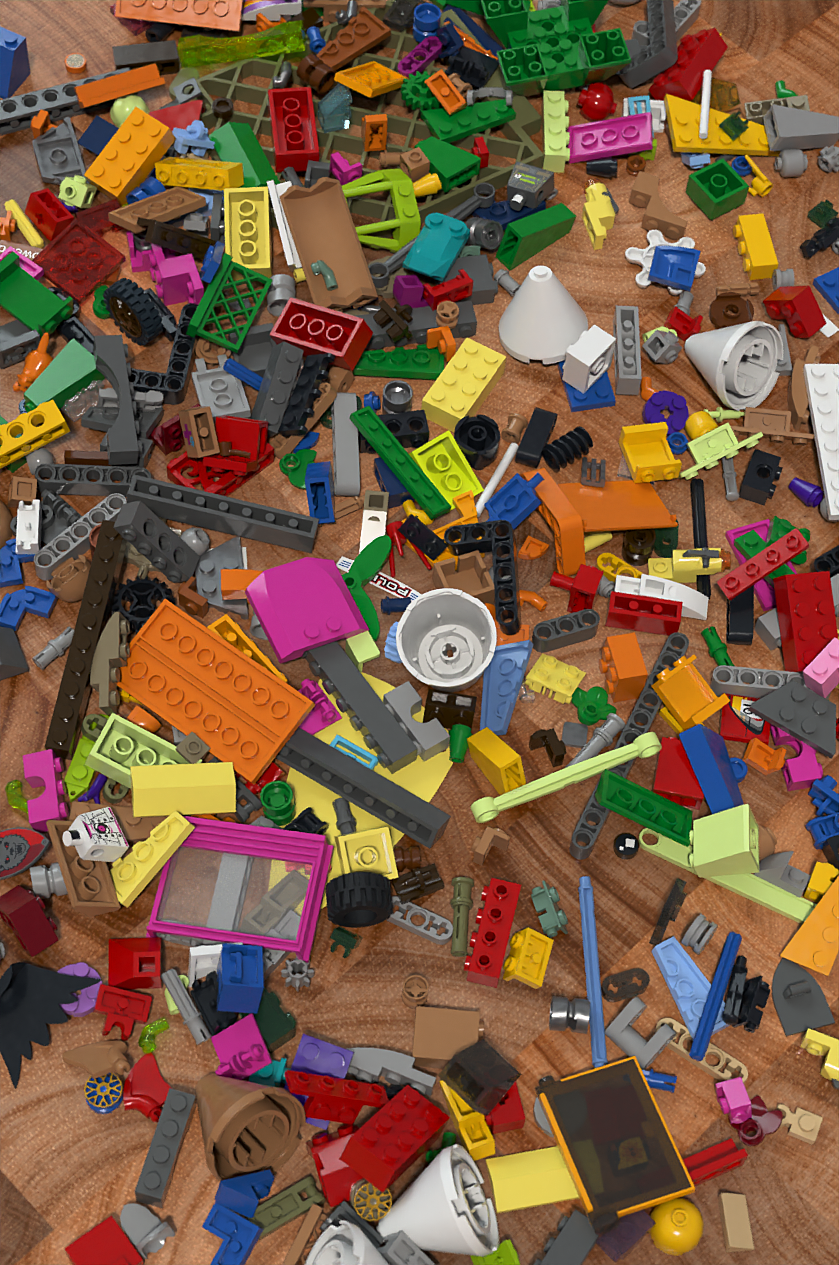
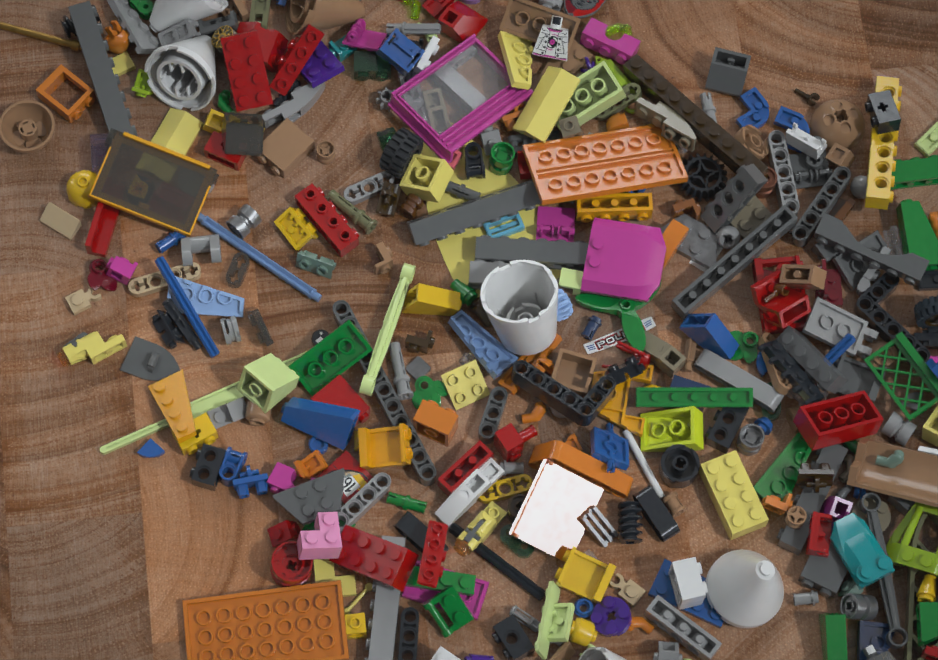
camera: 130 degrees right, 10 degrees up
none -> tan plate [609,573,646,607]

